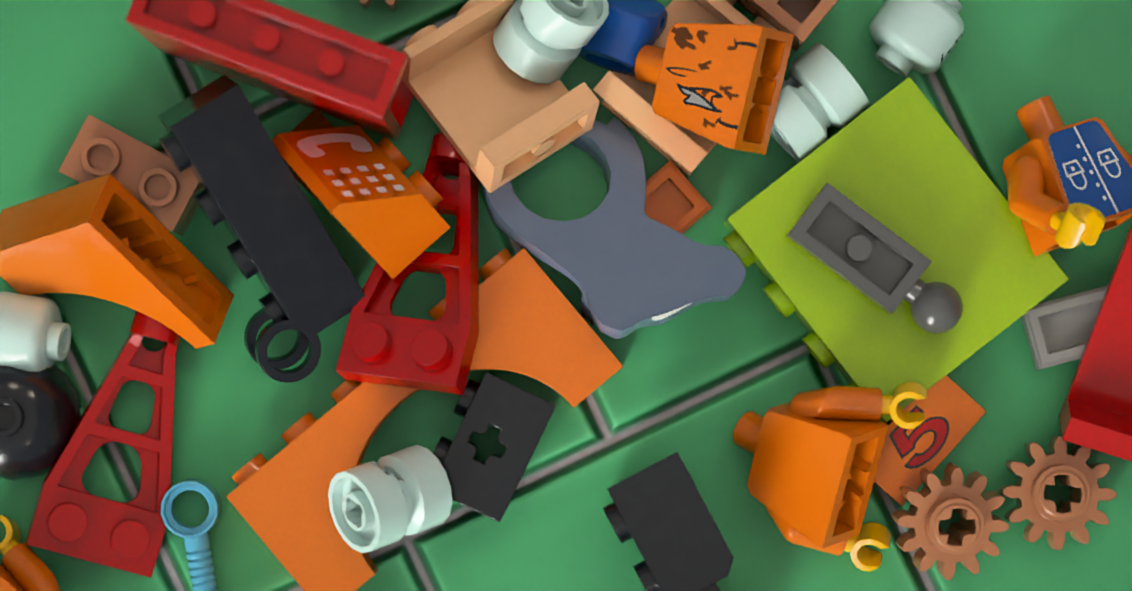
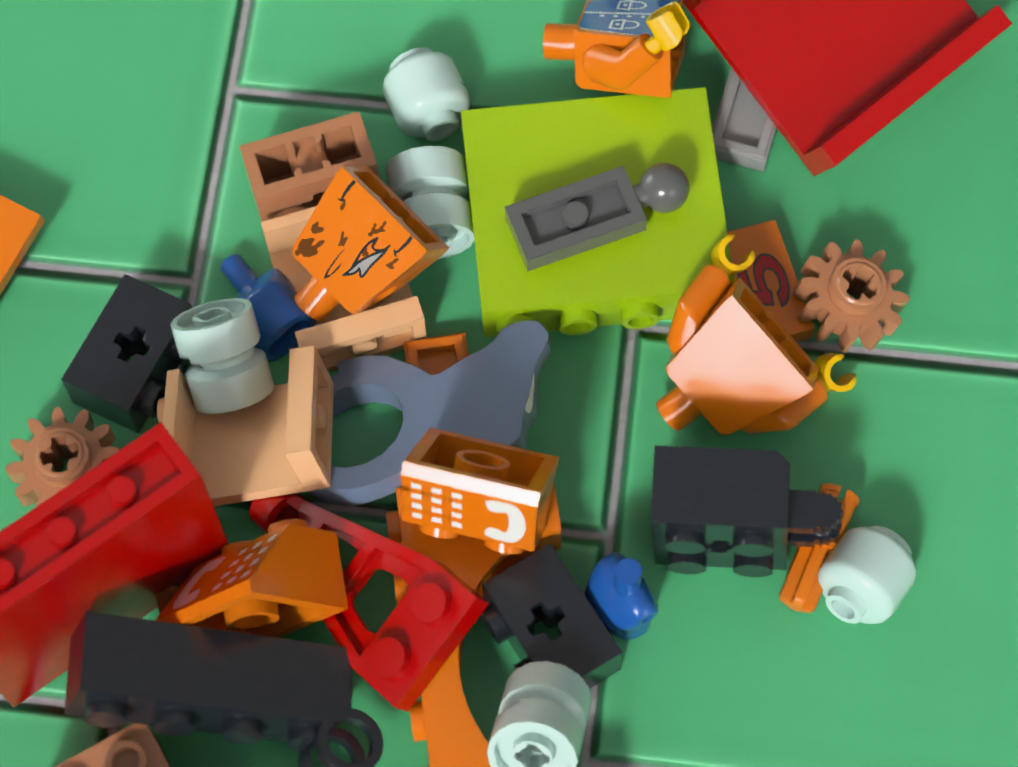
camera: 50 degrees left, 20 degrees down
nougat gear [998,436,1117,550] -> none
none -> orange slope [401,427,559,554]
none -> blue piece [584,552,658,640]

